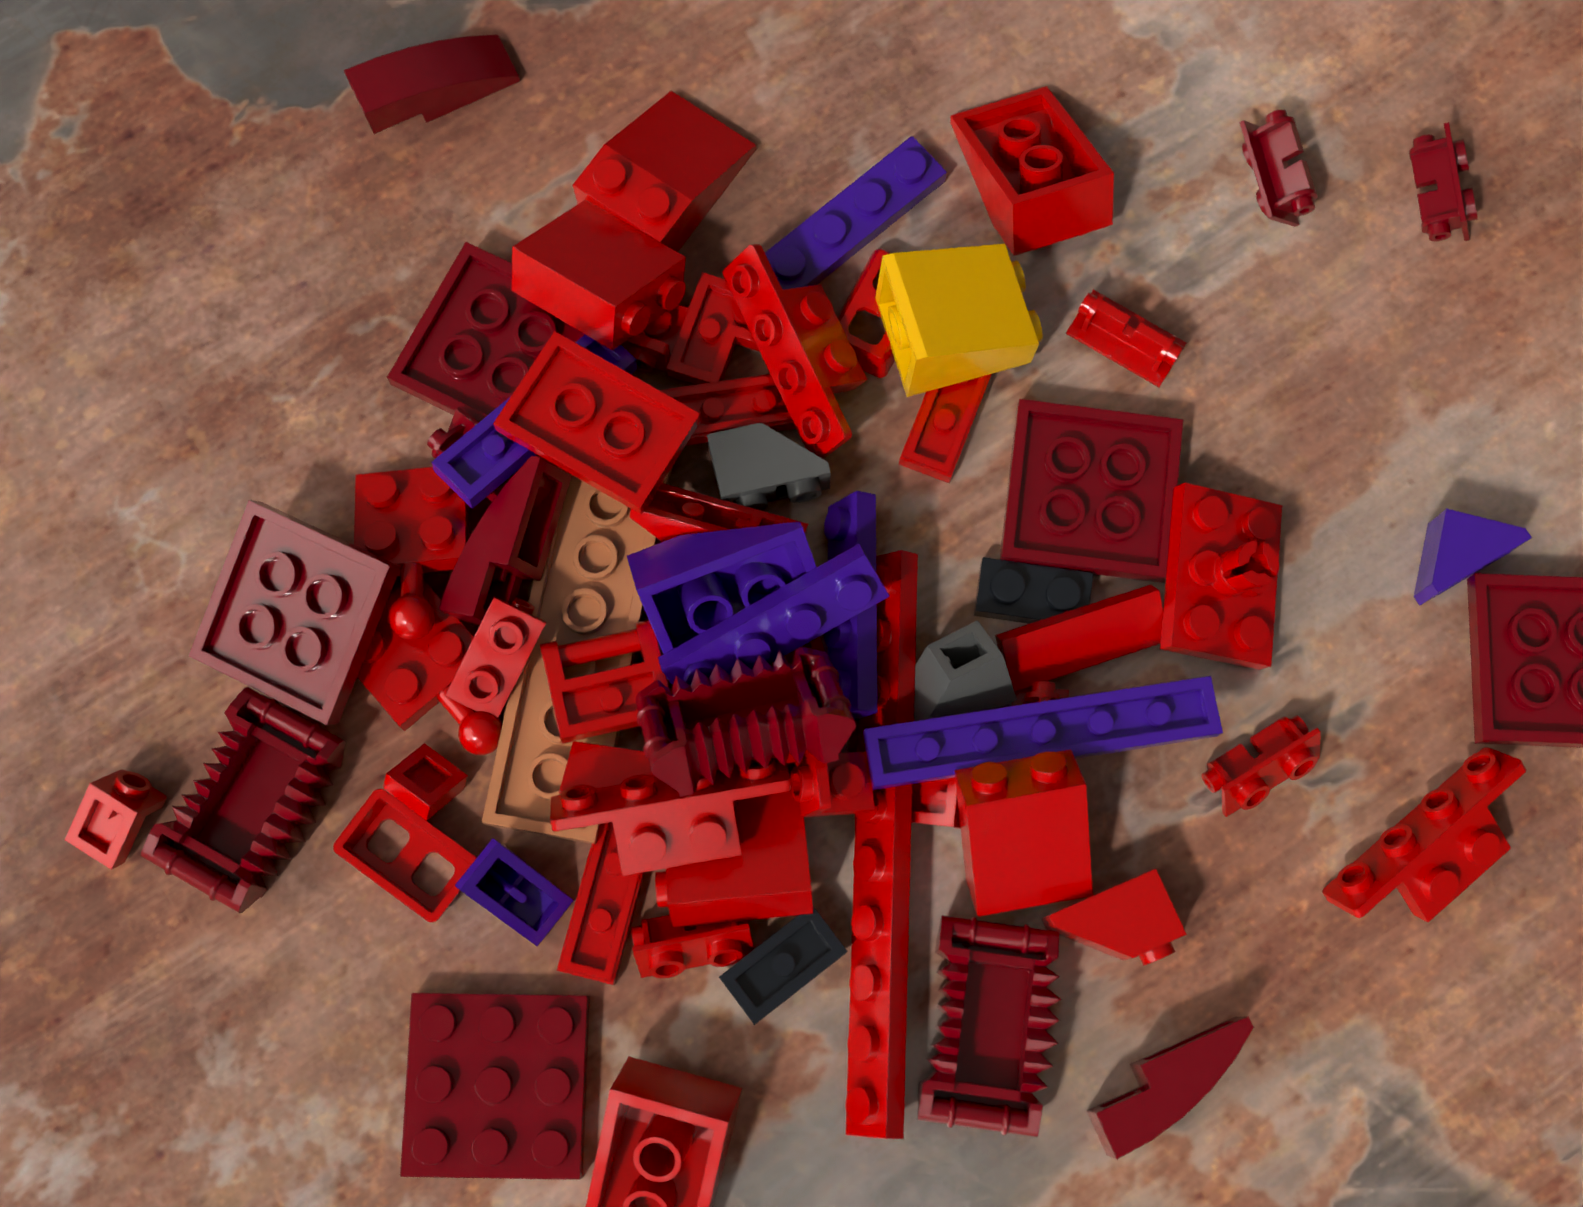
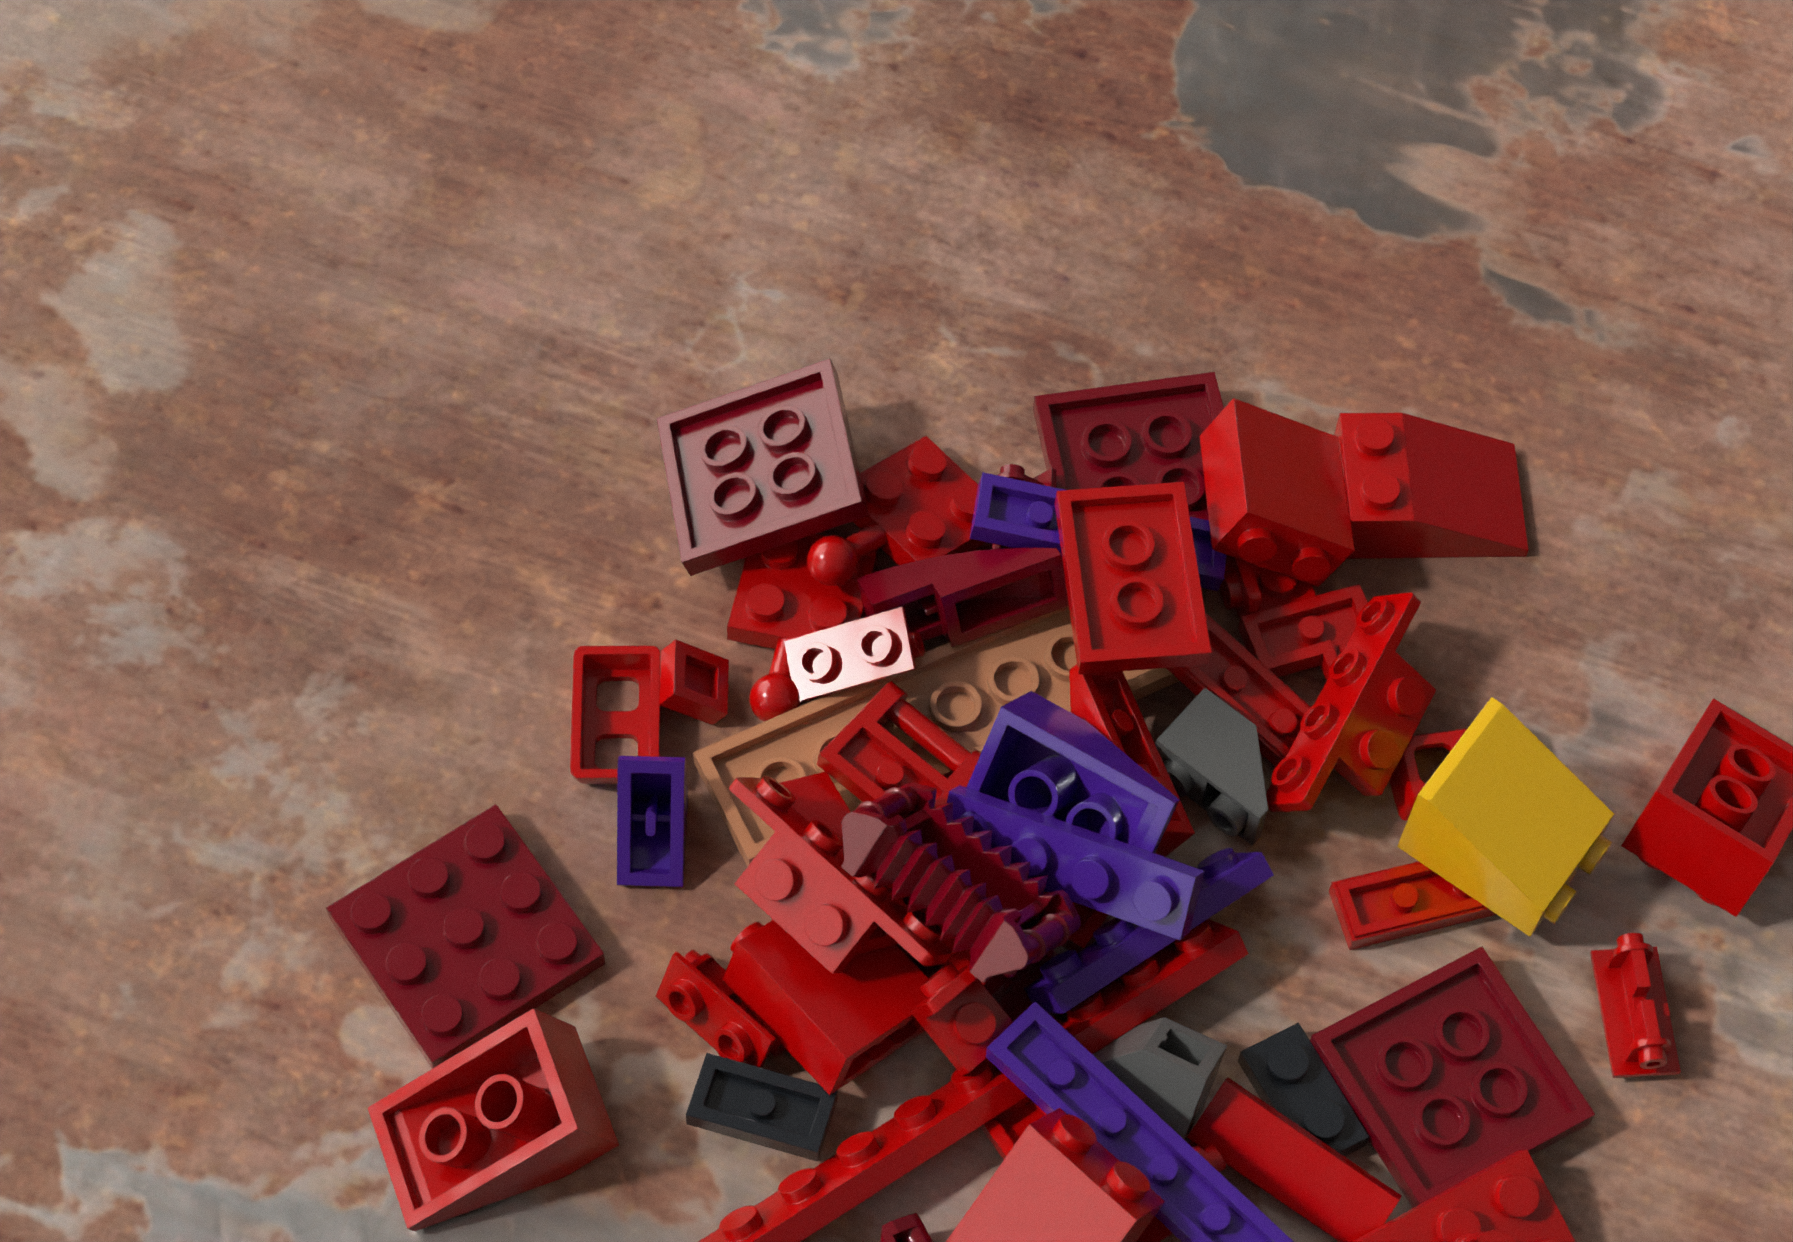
camera: 50 degrees right, 15 degrees down
red bracket [65,769,167,870] -> none
dark red piece [141,687,346,913] -> none
dark red slope [343,34,520,134] -> none
red tile [556,822,645,986] -> none
dark purple plate [765,136,947,290] -> none

